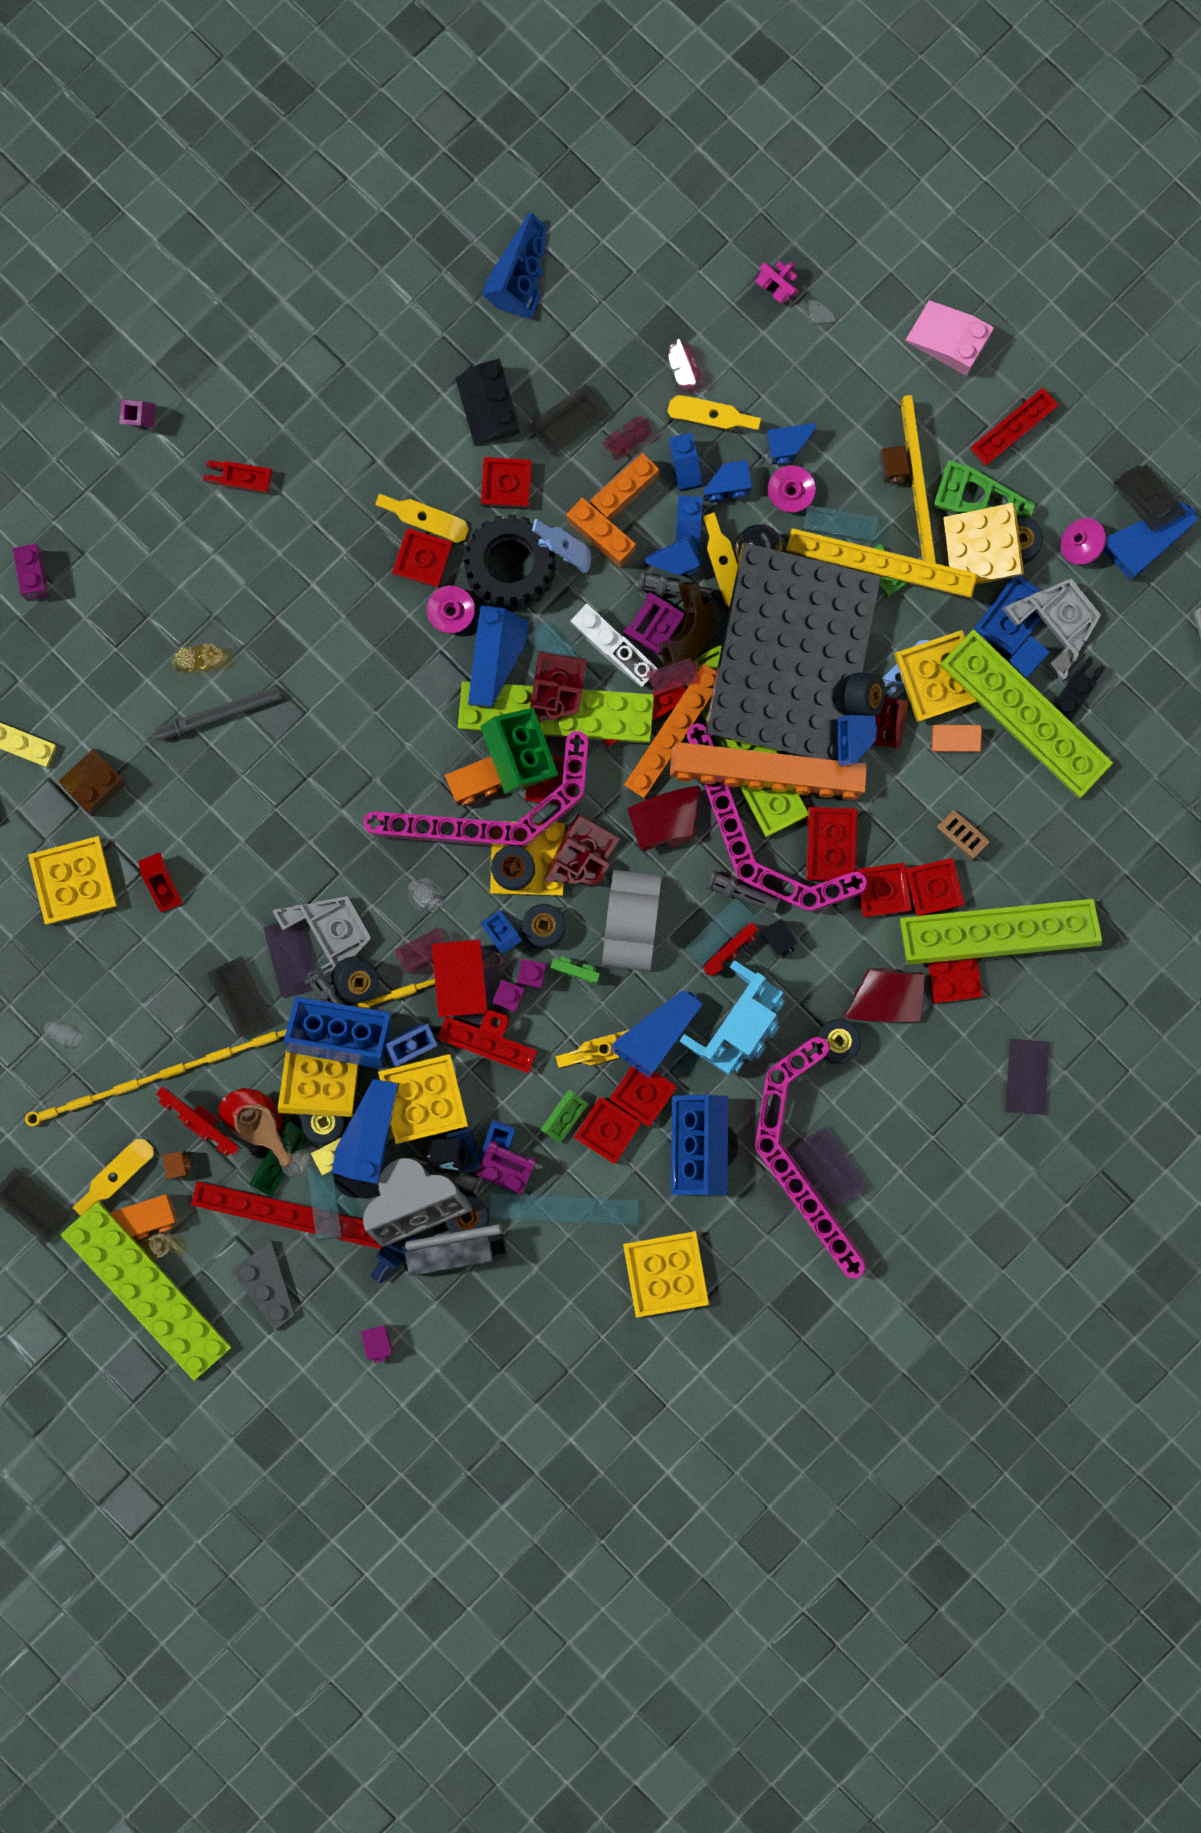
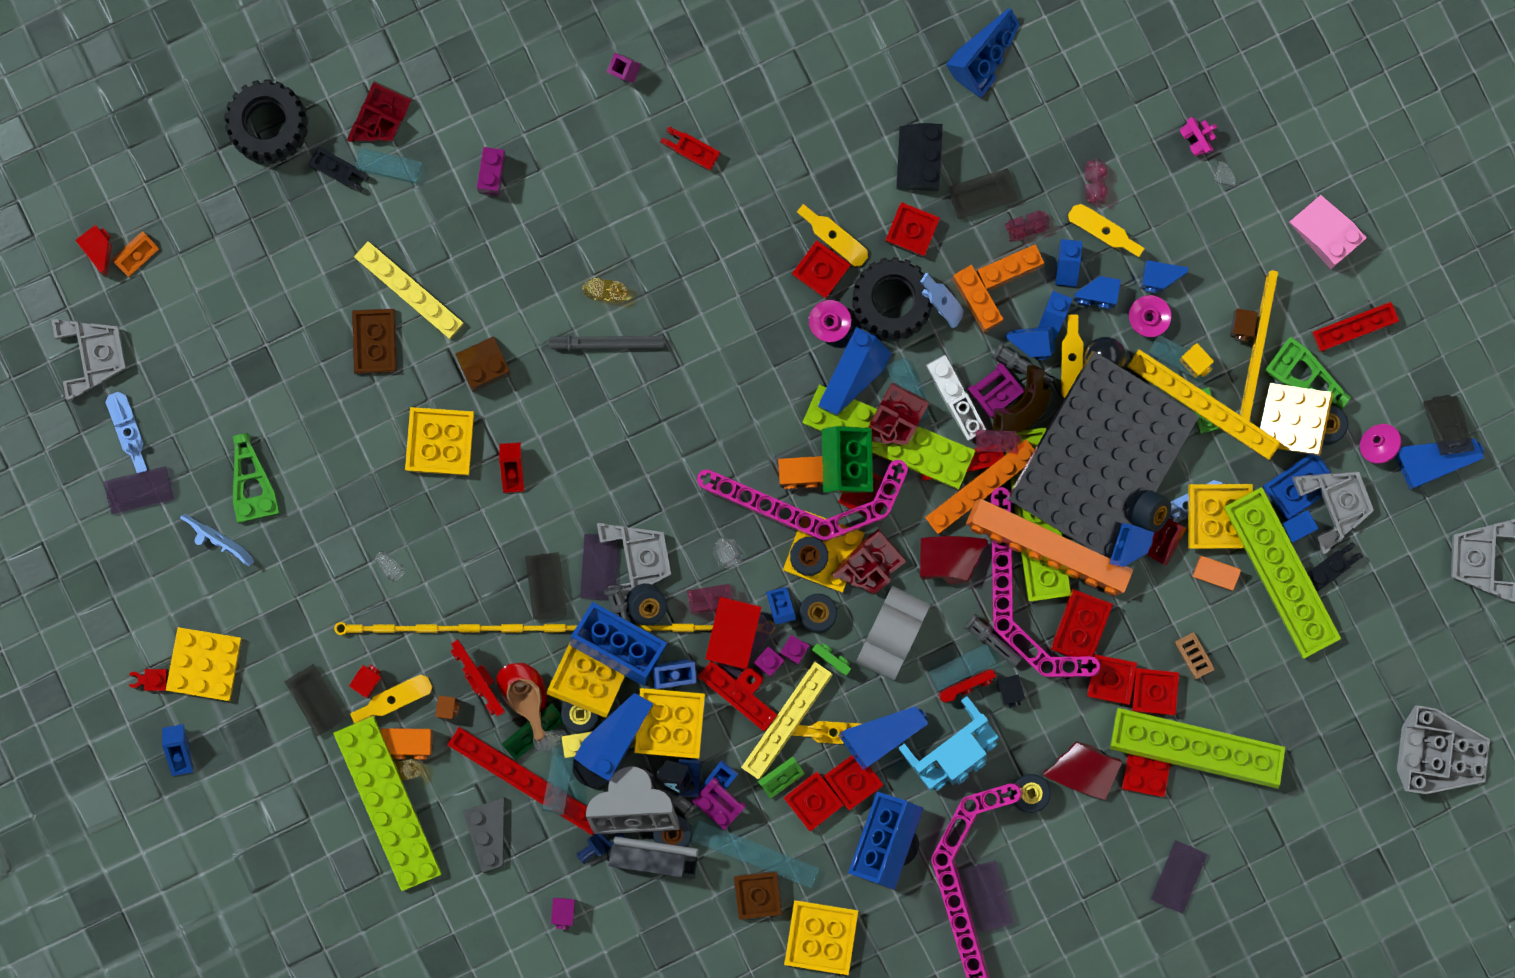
camera: 15 degrees right, 0 degrees up
none -> red brick [349,664,383,699]
none -> reddish brown plate [734,871,782,920]
none -> light yellow plate [741,662,833,780]
none -> yellow brick [1179,343,1214,378]

